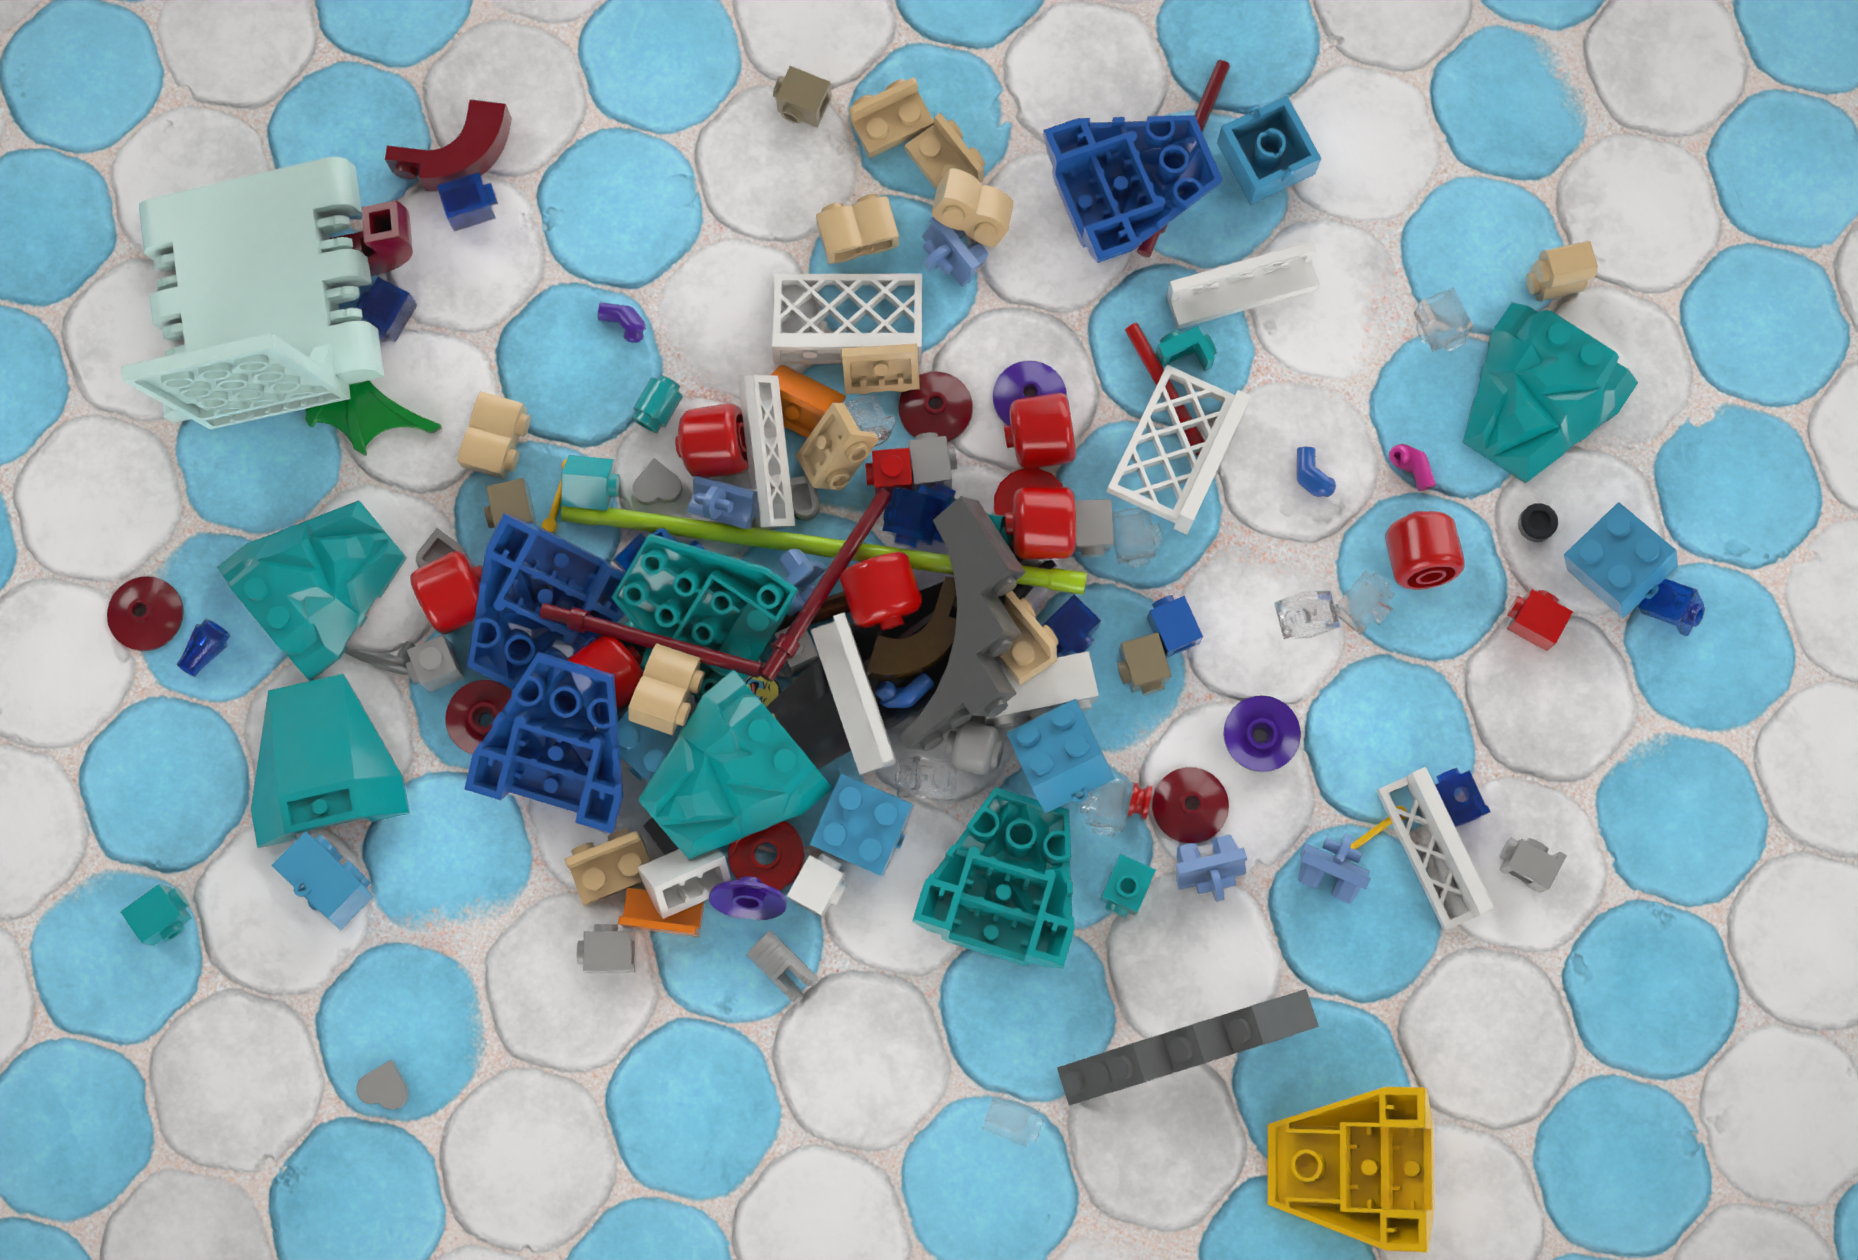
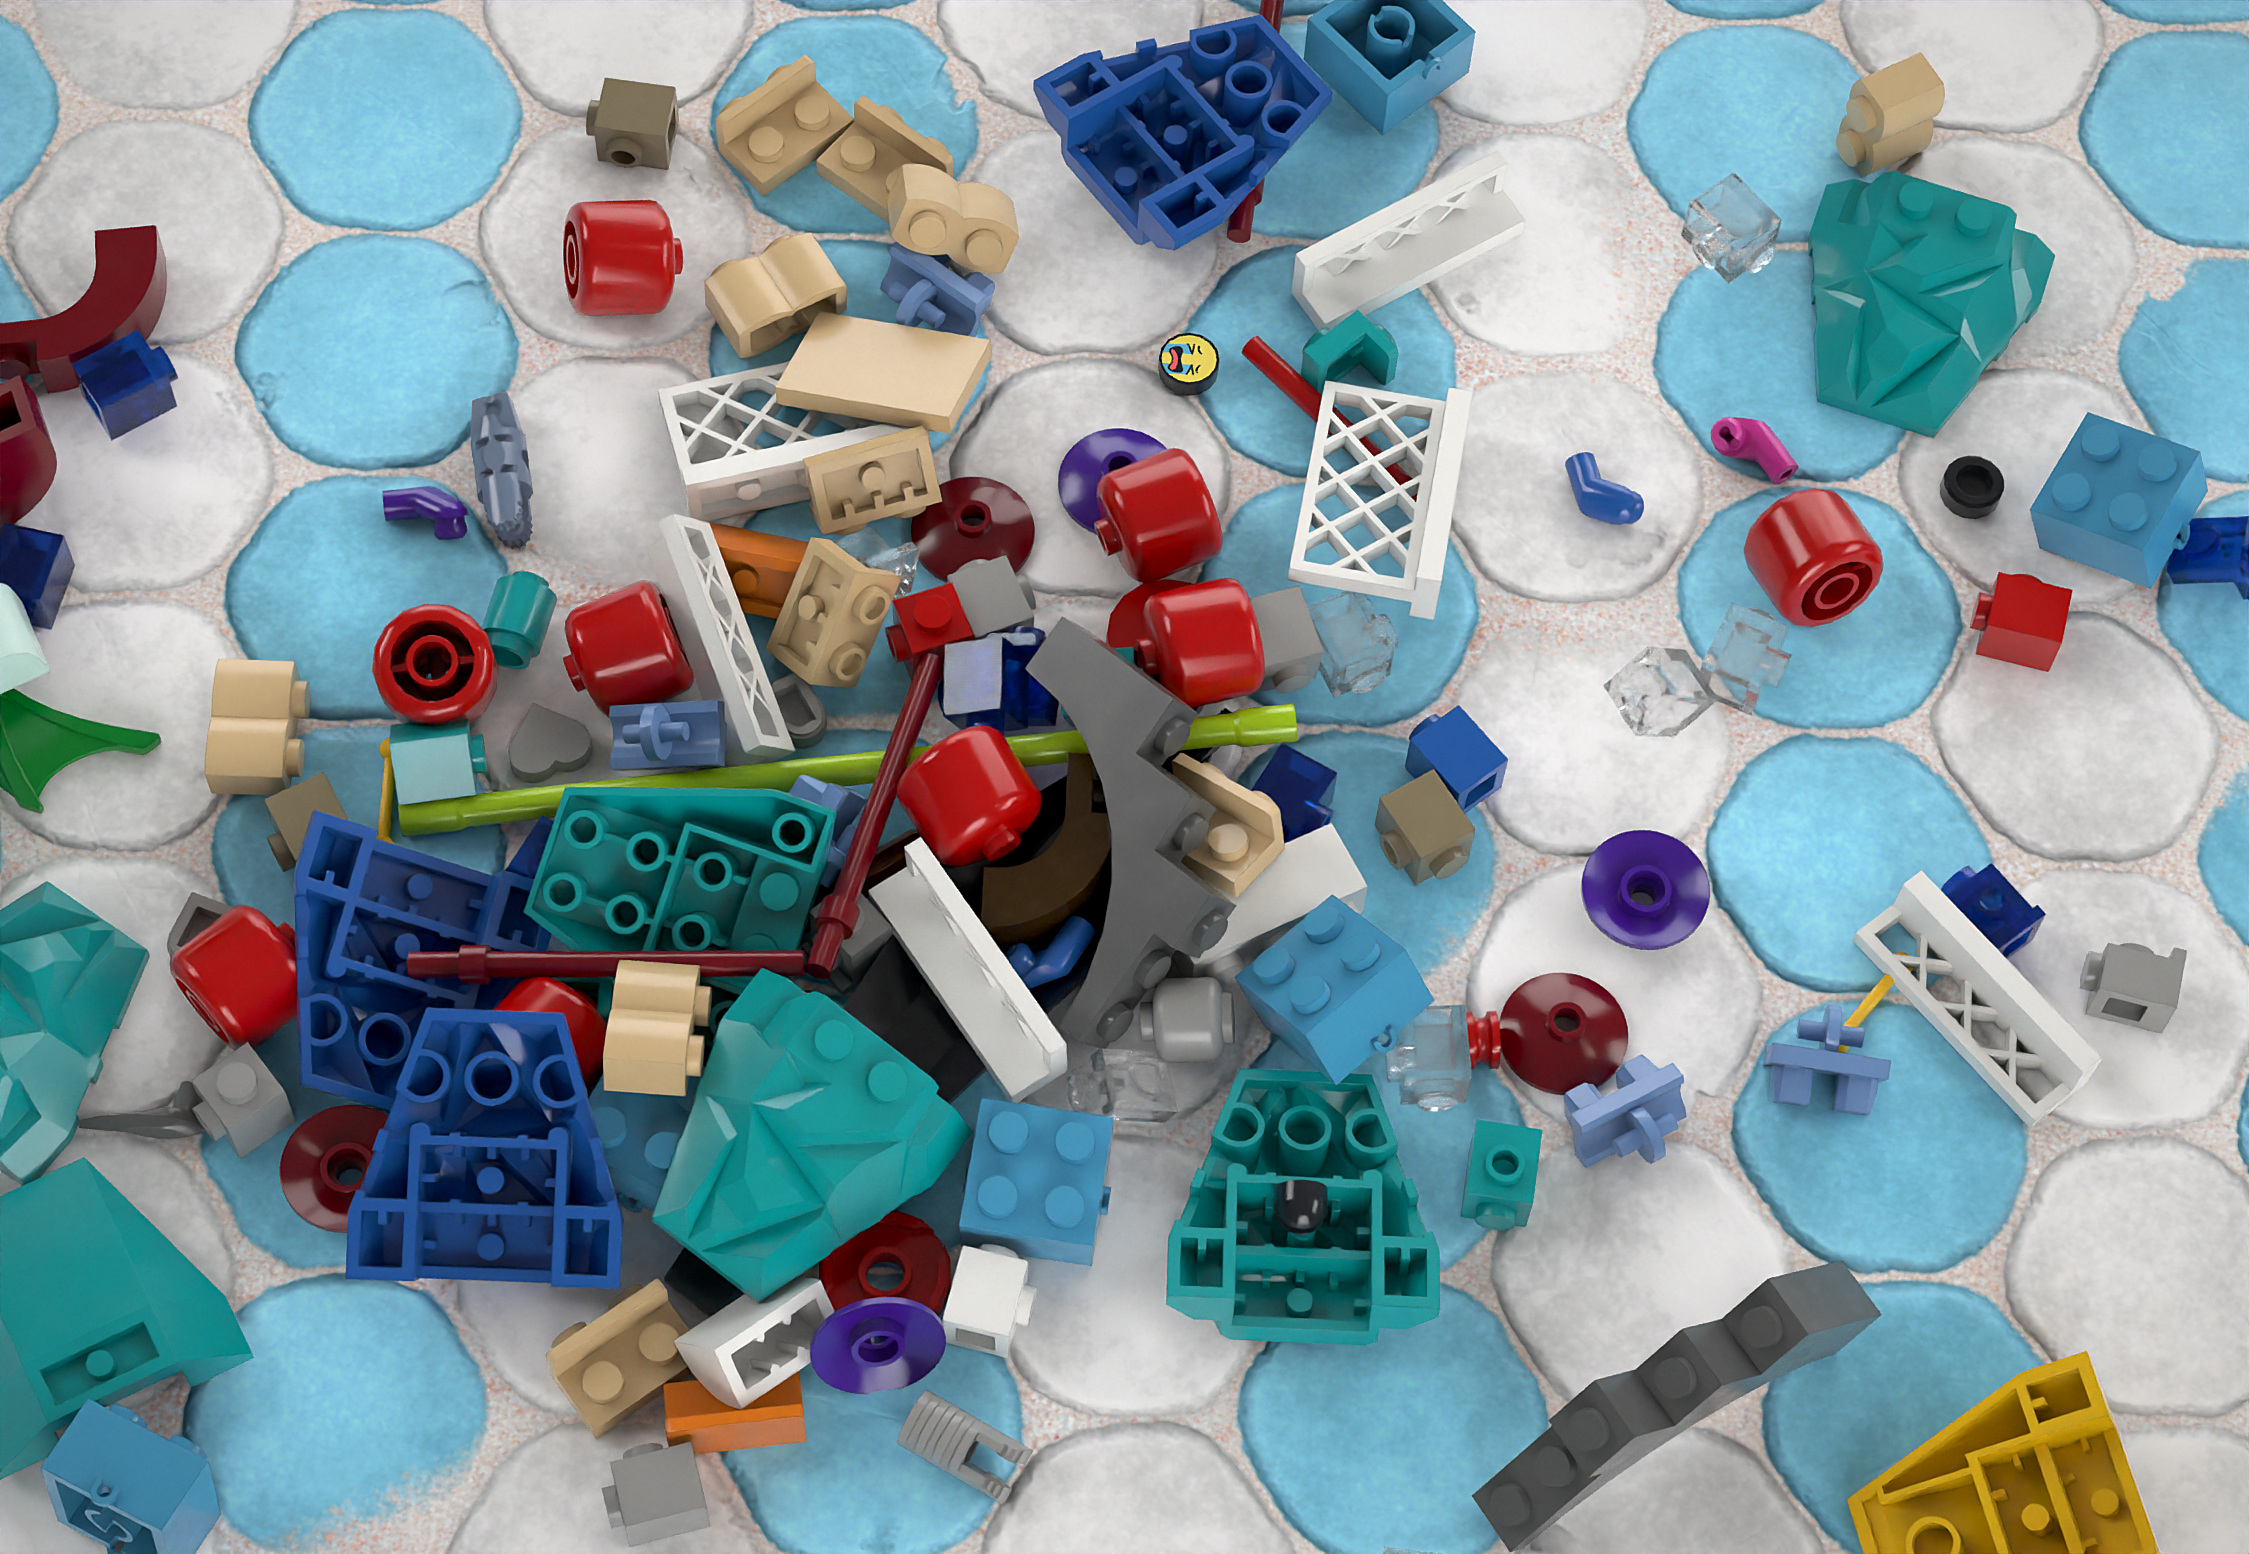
camera: 20 degrees left, 15 degrees down
none -> red head [372,604,498,726]
none -> sand blue hinge [470,392,533,549]
none -> red head [563,200,683,316]
none -> tan tile [775,311,992,434]
none -> tile [1158,333,1220,396]
none -> black hinge [1274,1180,1328,1235]

